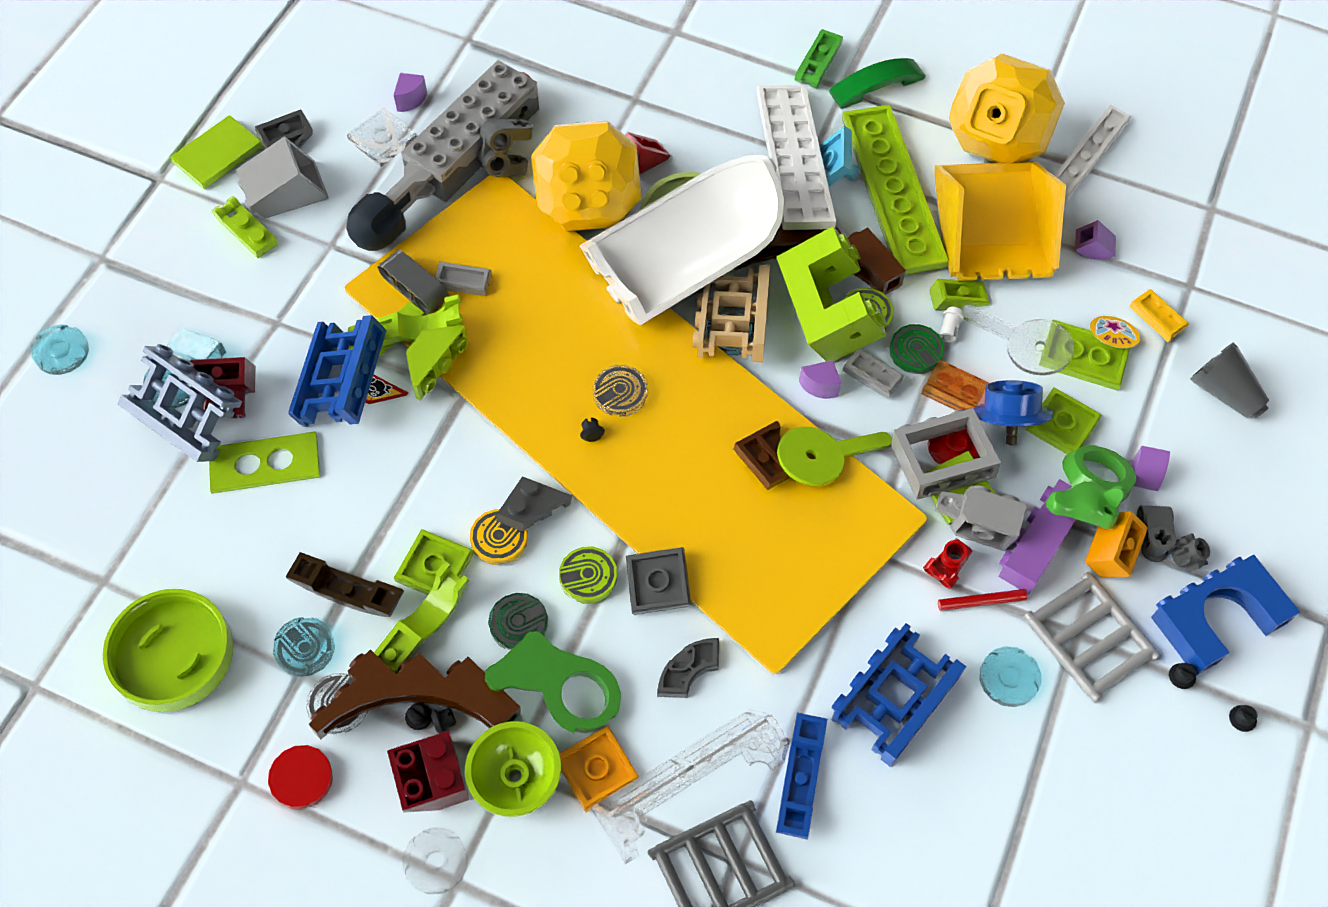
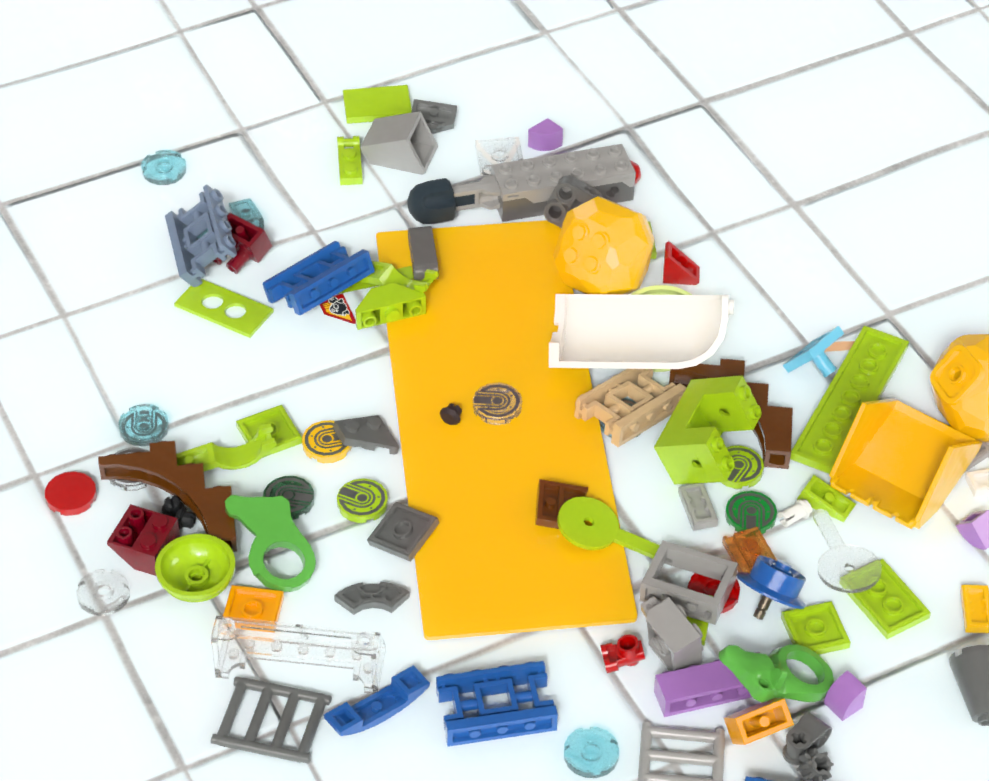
camera: 40 degrees right, 15 degrees down
lime piece [102,589,233,712] -> none
dark brown slope [285,552,404,617] -> none
light grey tile [435,262,492,296] -> none
white plate [757,85,836,230] -> none
bright green plate [795,29,843,89] -> none
medium lavender brick [799,360,842,399] -> none
green slope [829,58,926,109] -> none
red bar [938,589,1027,611] -> none
sticker [1090,316,1140,348] -> none

